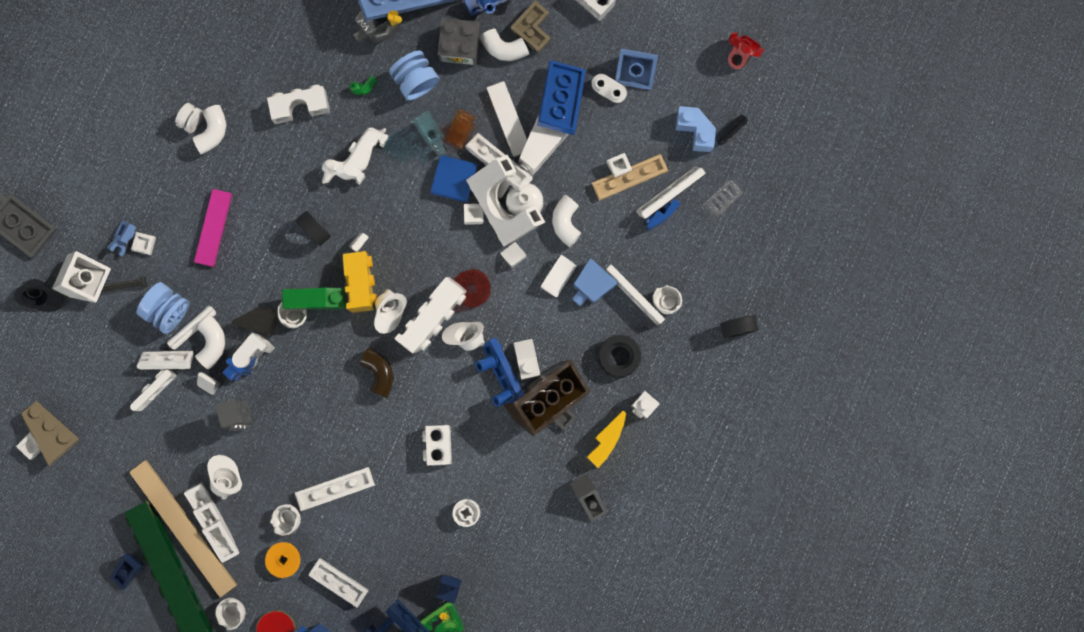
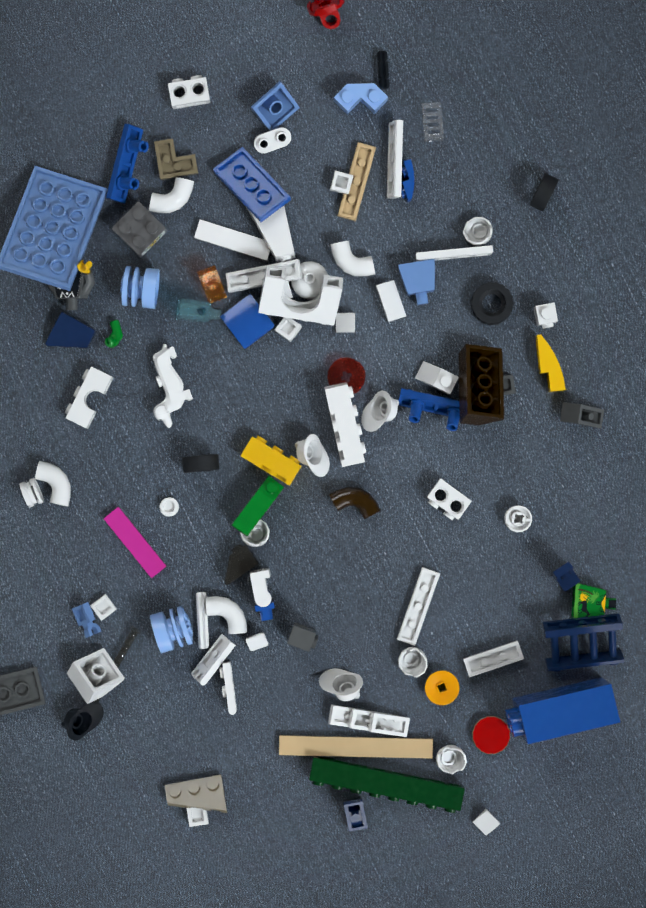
camera: 50 degrees left, 5 degrees up
white tile [349,232,369,252] -> none
none -> dark blue slope [45,312,97,348]
none -> white tile [160,497,179,516]

